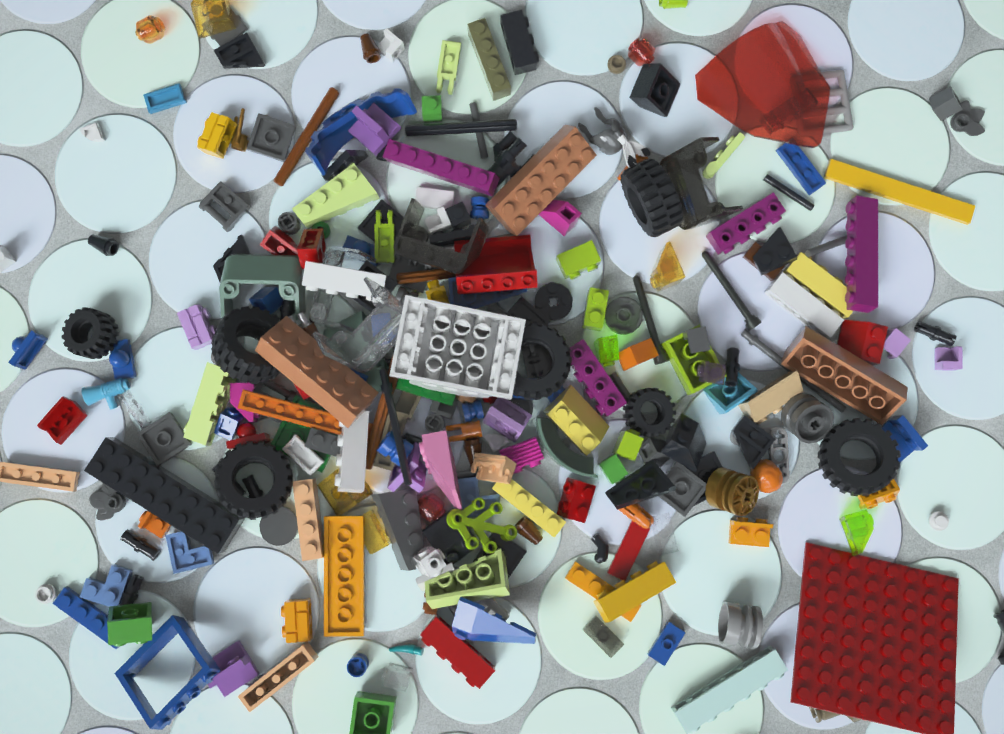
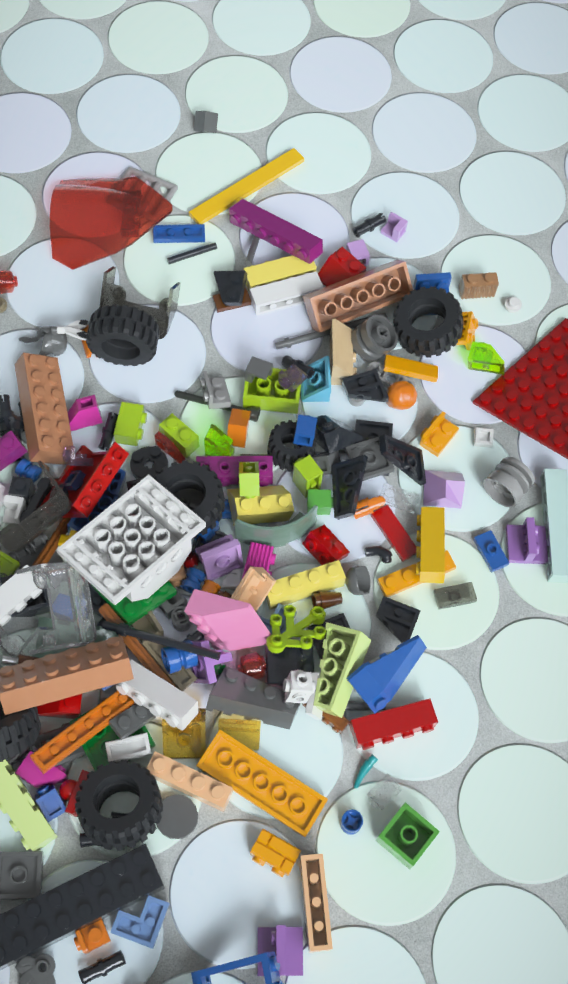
camera: 55 degrees left, 20 degrees down
dark grey tile [604,296,643,335] -> none
black slope [629,63,680,117] -> none
clear yellow slope [649,241,686,292] -> none
yellowish green hinge [702,132,745,179] -> none
pearl dark grey piece [702,251,762,331] -> none
pearl gold wheel [705,467,759,516] -> none
magenta brick [706,192,786,255] -> none
dark grey plate [950,100,985,136] -> none
none -> bracket [62,446,93,466]
none -> dark blue plate [62,470,86,491]
none -> black pin [98,412,118,451]
none -> clear red tile [154,431,186,464]
none -> light grey bracket [200,371,231,409]
none -> lime brick [239,462,260,499]
none -> blue brick [293,414,317,447]
none -> dark grey hair [345,566,371,595]
none -> black wing [376,596,421,643]
none -> black wing [379,434,426,486]
none -> light orange tile [383,354,438,382]
none -> lavender slope [423,470,465,509]
none -> medium nougat brick [459,272,499,300]
none -> white tile [473,427,494,448]
none -> medium lavender bracket [505,517,548,564]

